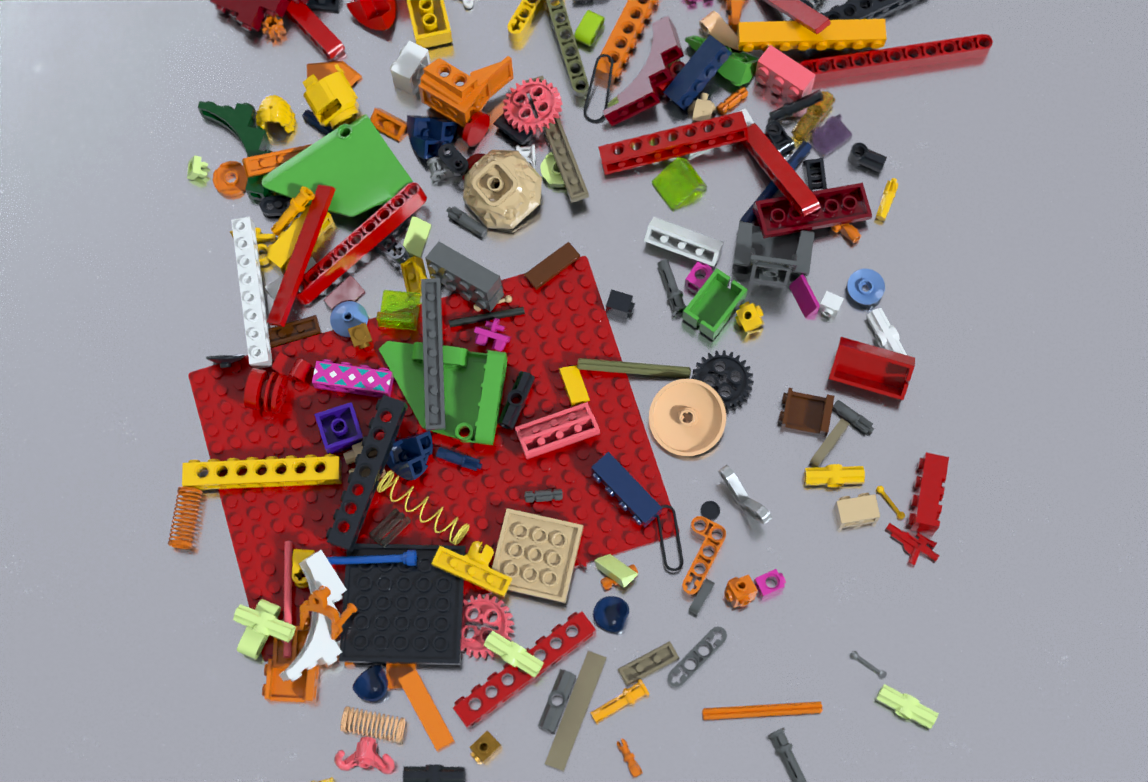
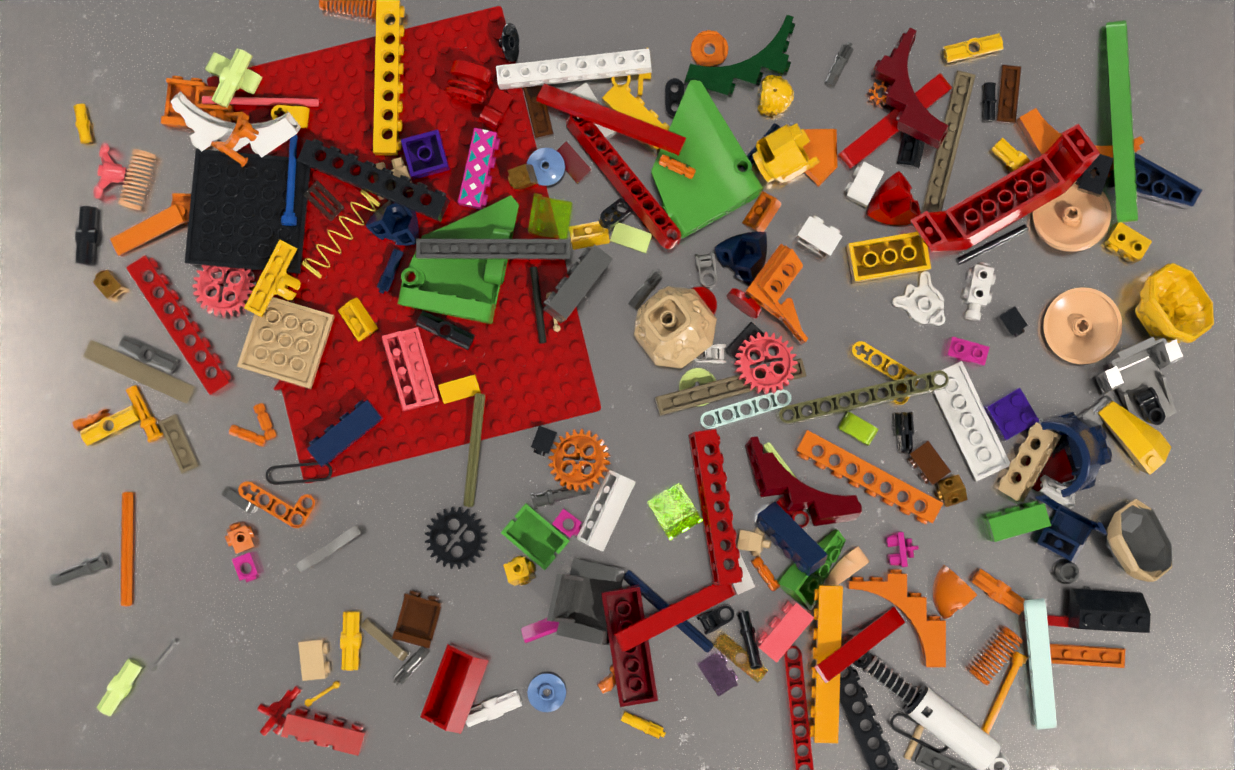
camera: 90 degrees right, 15 degrees up
yellowish green tile [187,155,208,180] -> none
orange tile [242,144,312,178] -> none
light orange pin [271,186,315,236] -> none
dark blue helmet [353,665,388,701] -> none
black plate [438,144,469,176] -> none
dark pink hips [474,318,511,351] -> none
yellowish green piece [484,631,544,678] -> none
reddish brown tile [524,241,580,290] -> none
dark grey axle [524,489,563,503] -> none
black piece [584,54,613,122] -> none
dark blue helmet [593,596,629,632] -> none
yellowish green slope [594,554,638,587] -> none
light nougat dish [649,379,727,456] -> none
dark grey beam [667,627,727,688] -> none
black piece [700,501,720,521] -> none
black slope [803,158,827,191] -> none
white plate [819,291,844,318] -> none
black piece [848,142,887,172] -> none
none -> yellow piece [80,405,140,446]
none -> orange axle [229,425,266,446]
none -> yellow slope [338,298,378,342]
none -> orange gear [548,429,611,492]
none -> orange axle [659,155,696,179]
none -> light aqua beam [700,389,791,429]
none -> dark grey piece [825,42,854,86]
none -> white brick [845,162,884,208]

